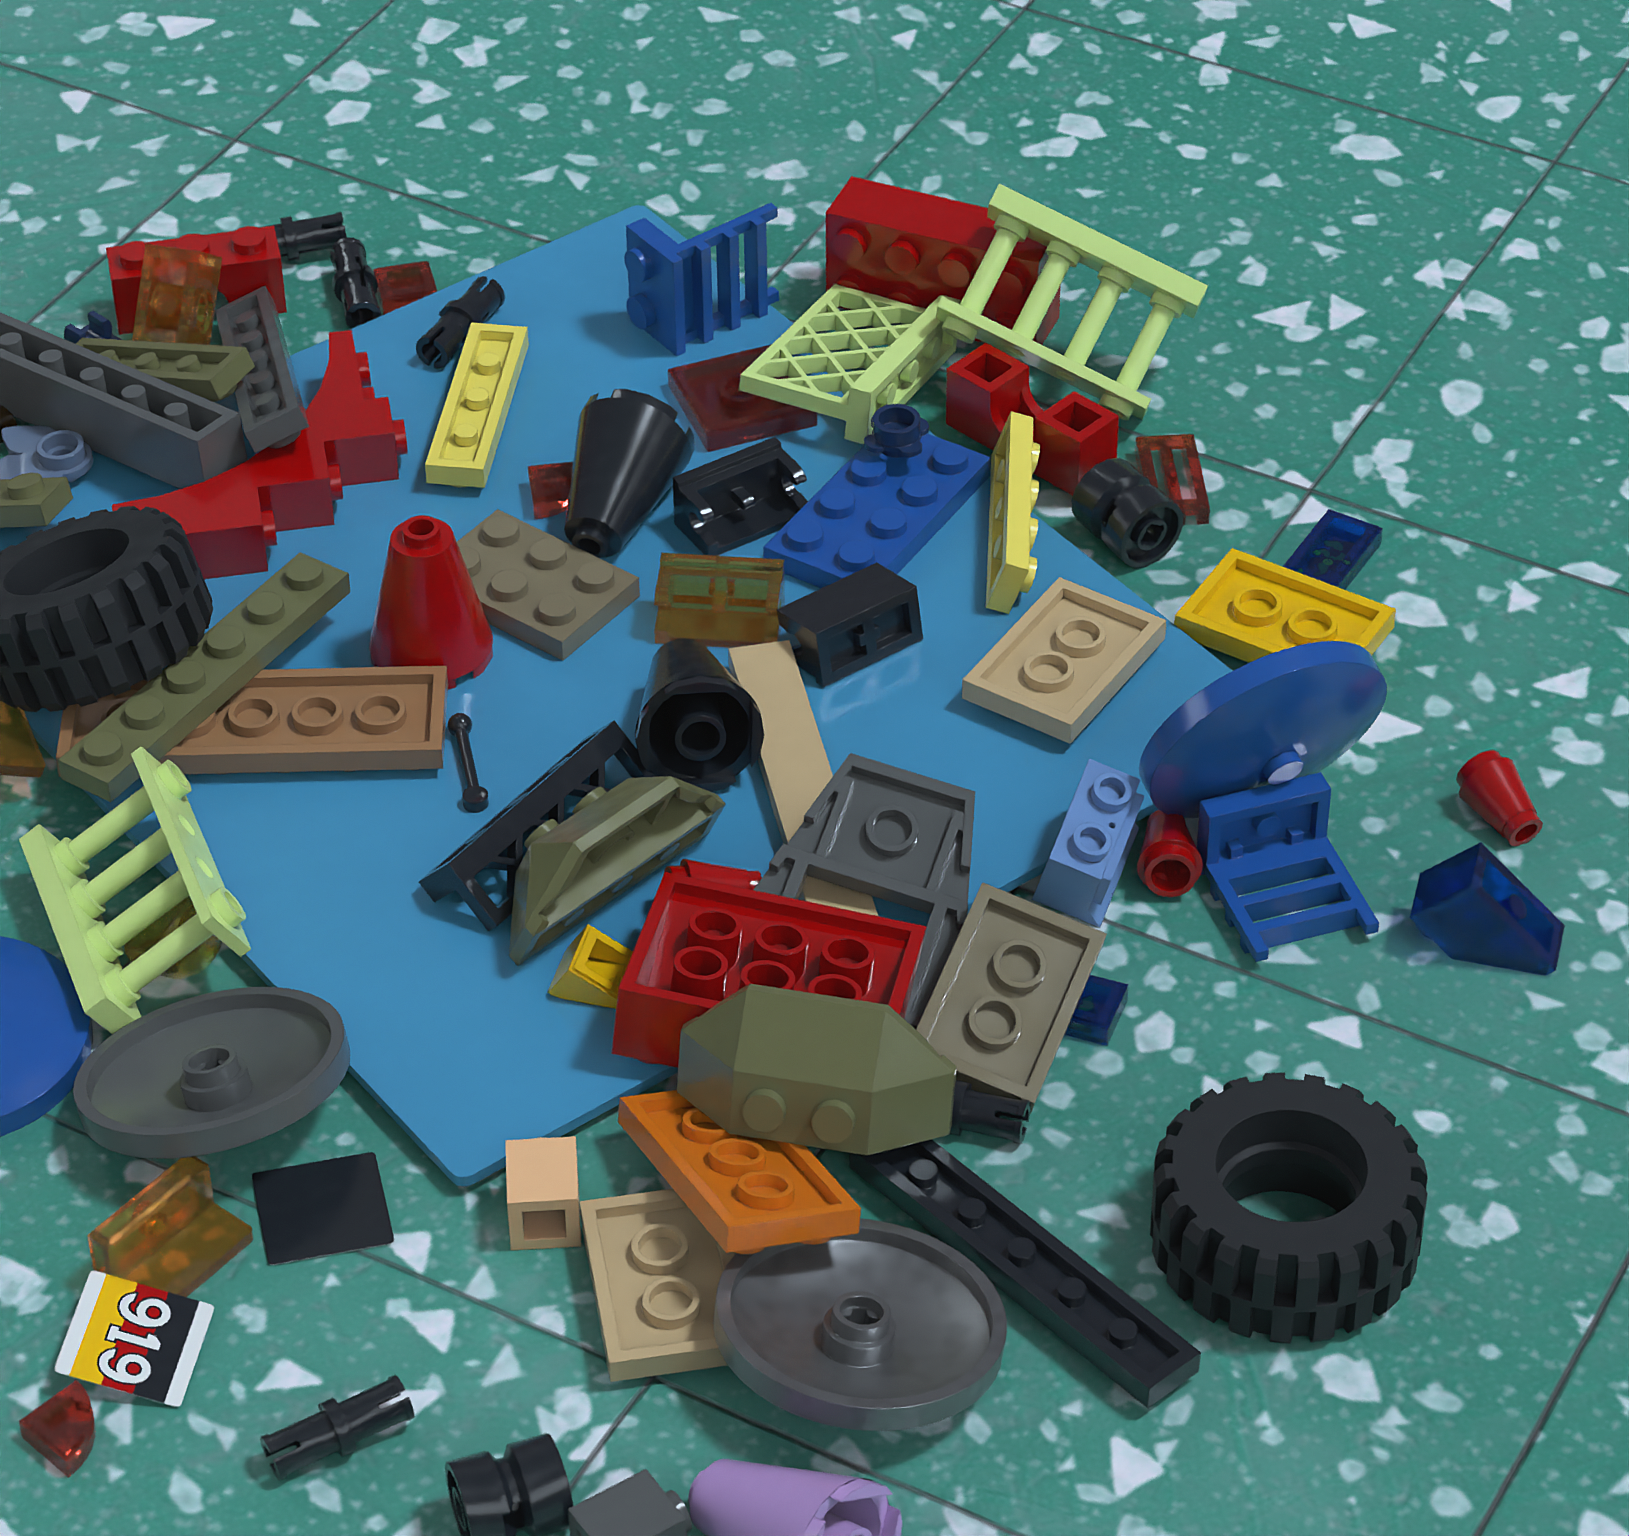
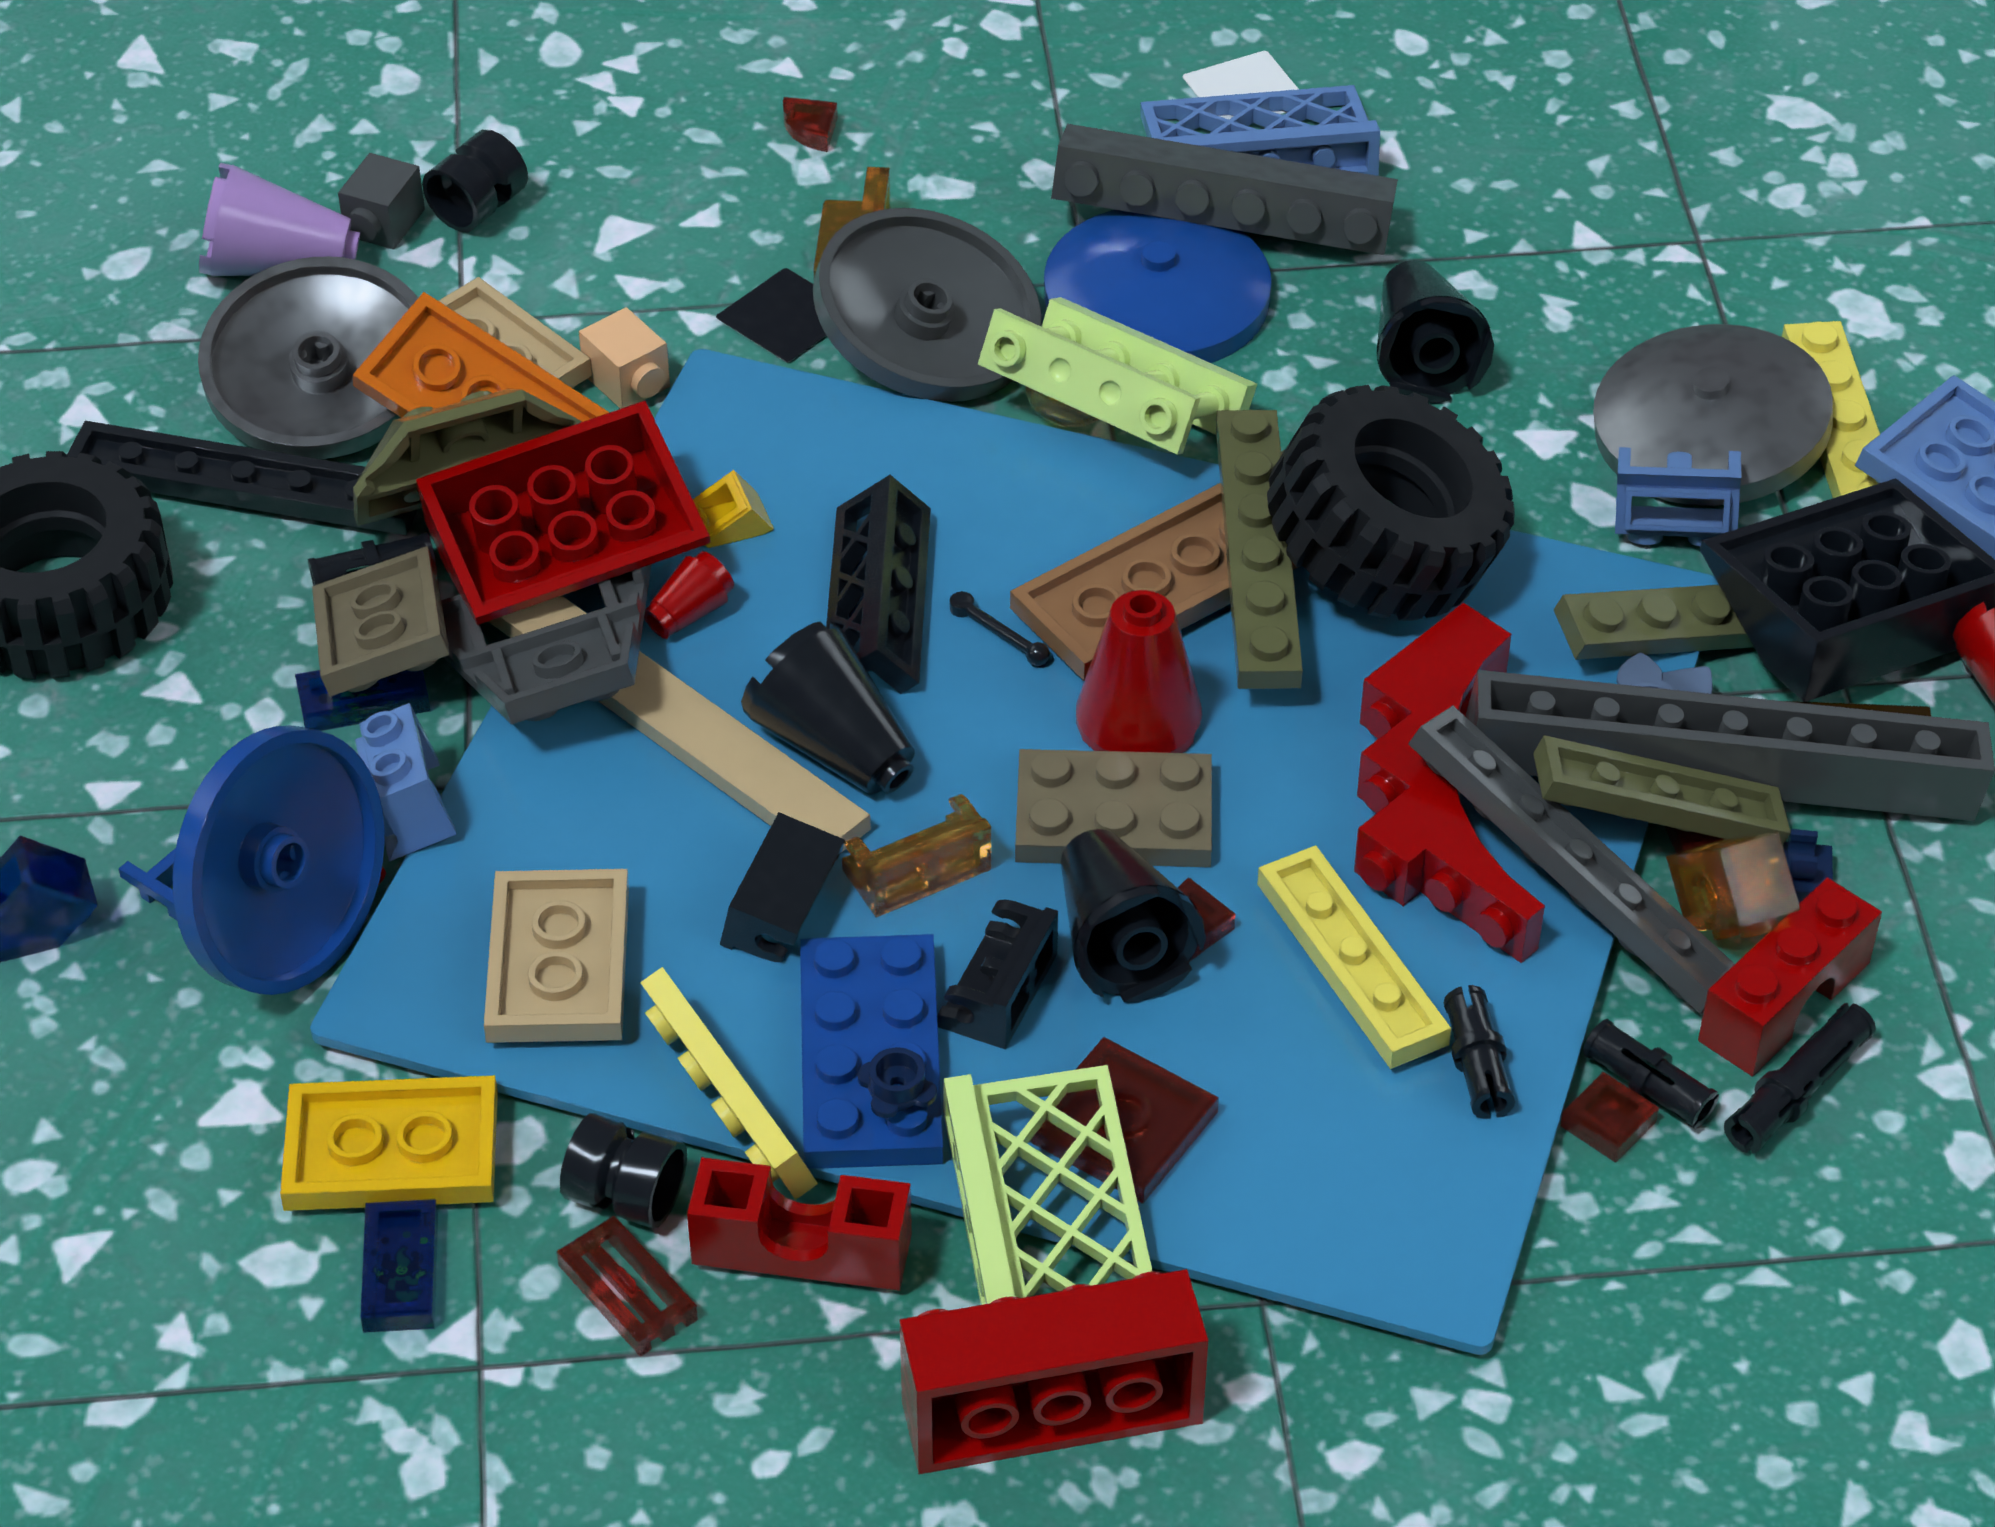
camera: 145 degrees right, 5 degrees up
sticker [54,1271,214,1407] -> none
black pin [260,1375,415,1481] -> none
olive wedge [509,776,726,966] -> none
blue plate [624,203,779,356] -> none
yellowish green fence [936,184,1208,420] -> none
red cone [1456,750,1543,846] -> none

